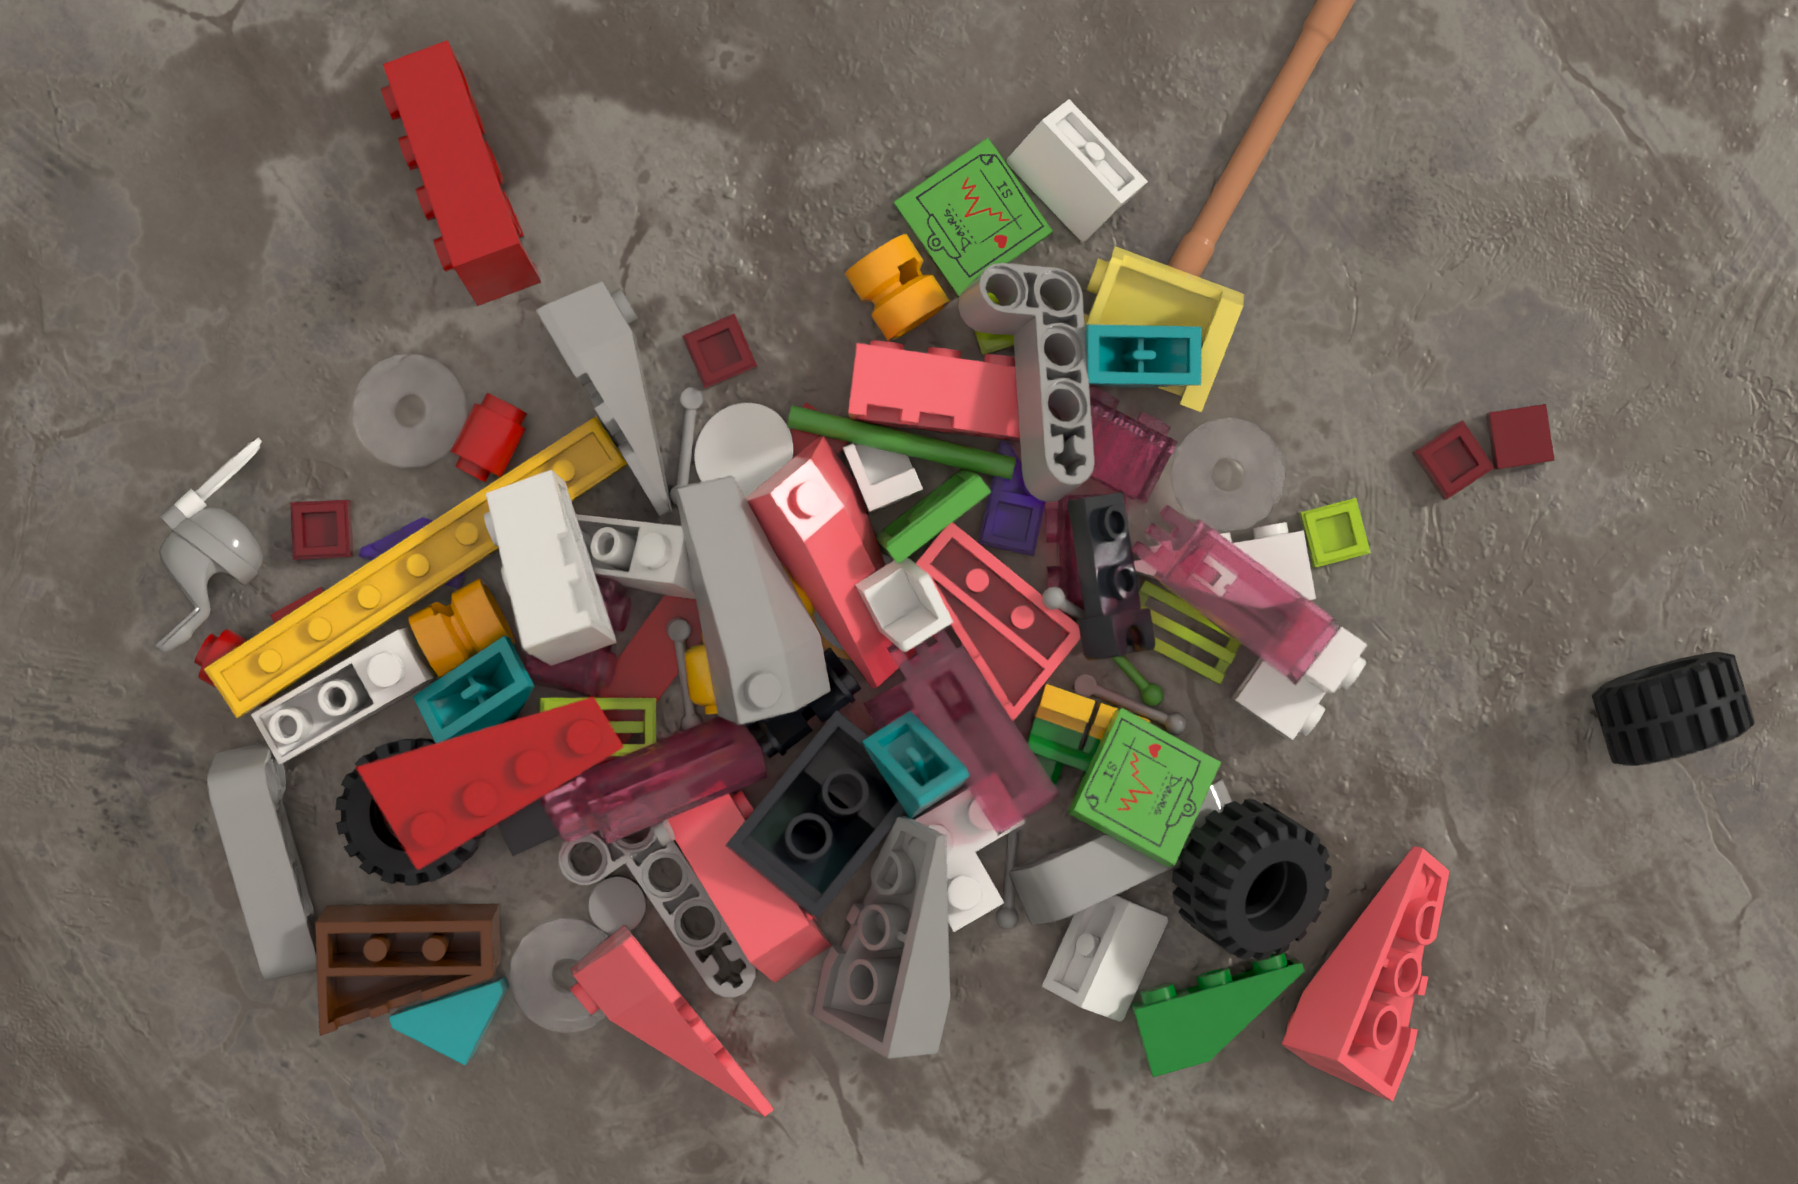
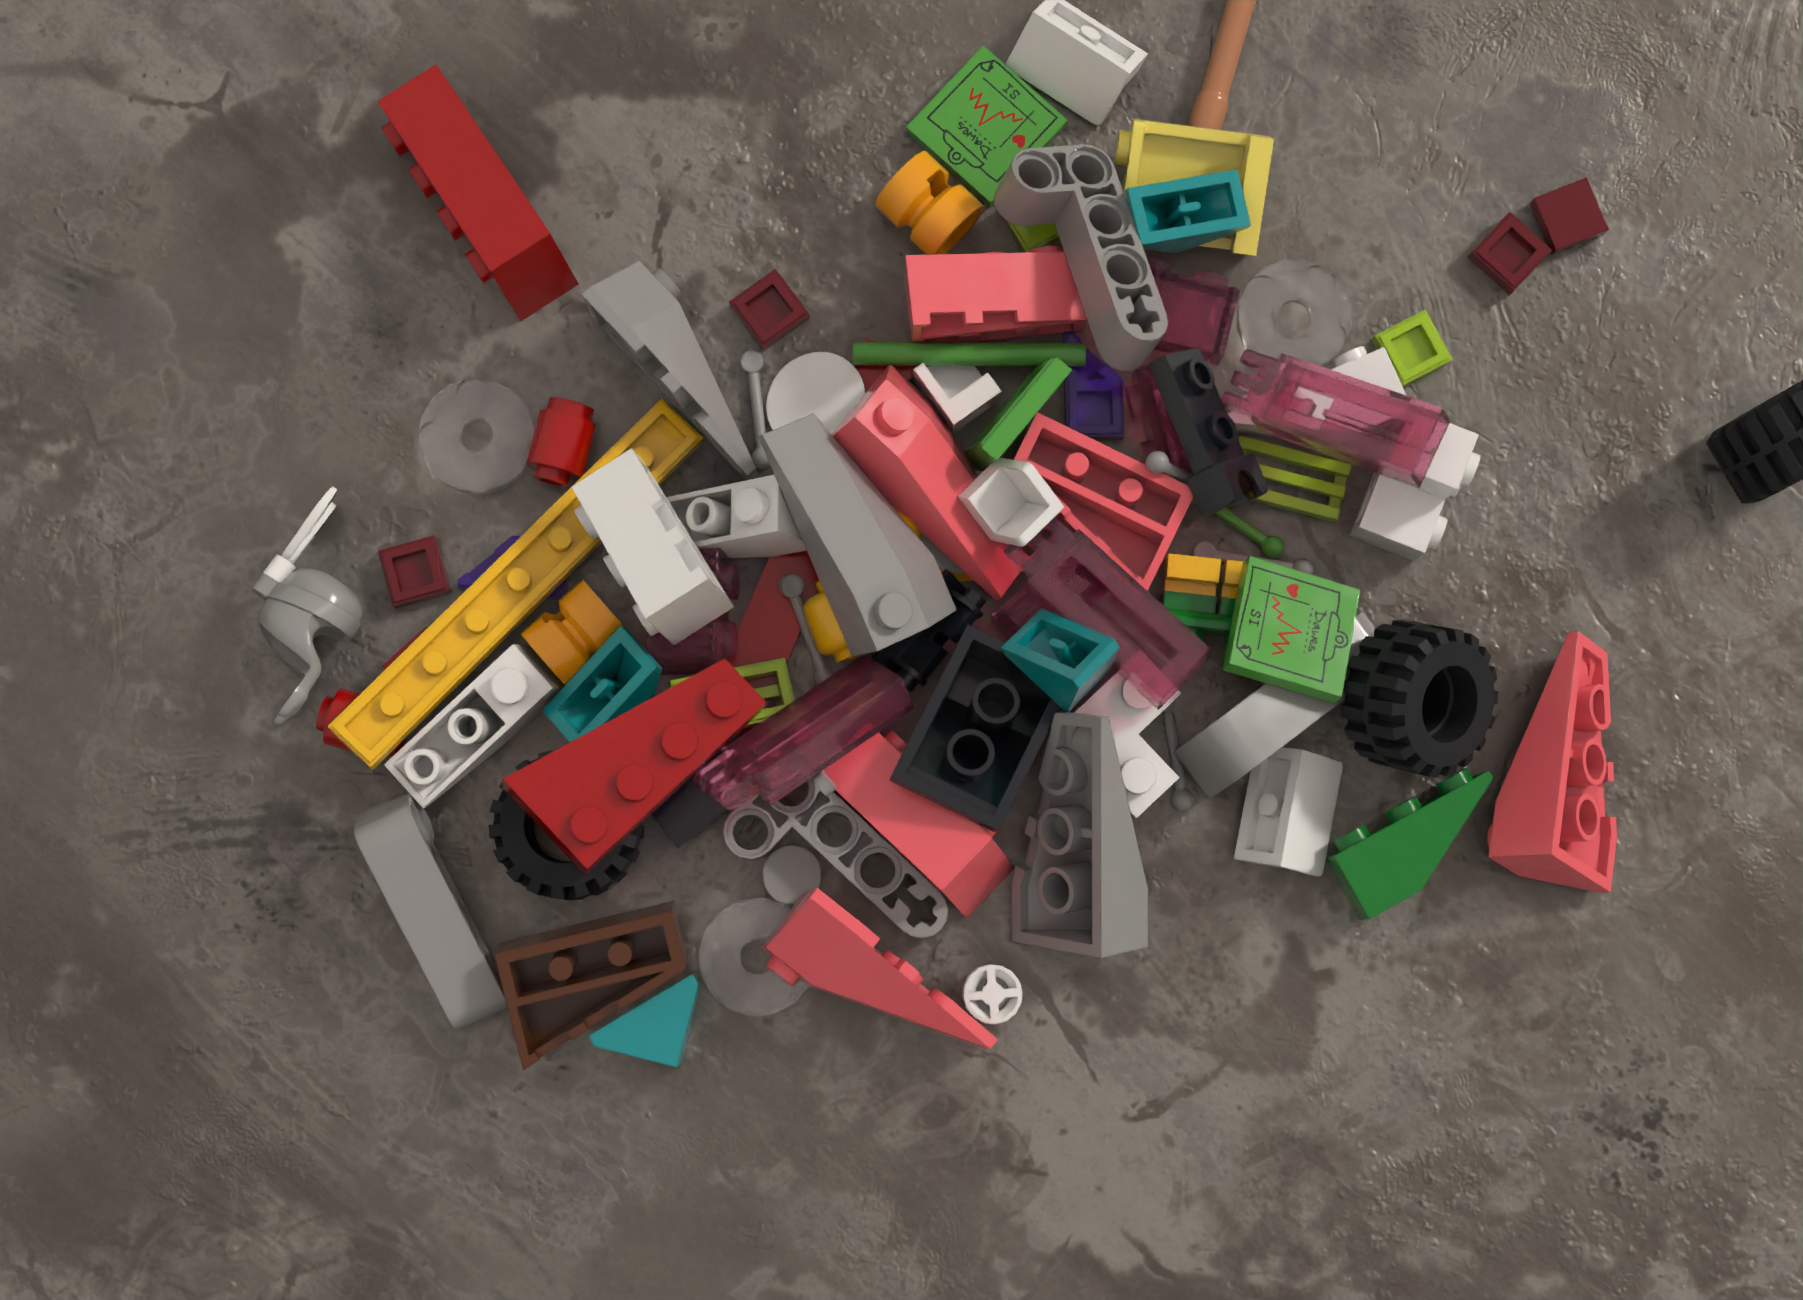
camera: 10 degrees left, 5 degrees down
none -> white wheel [962,964,1023,1024]

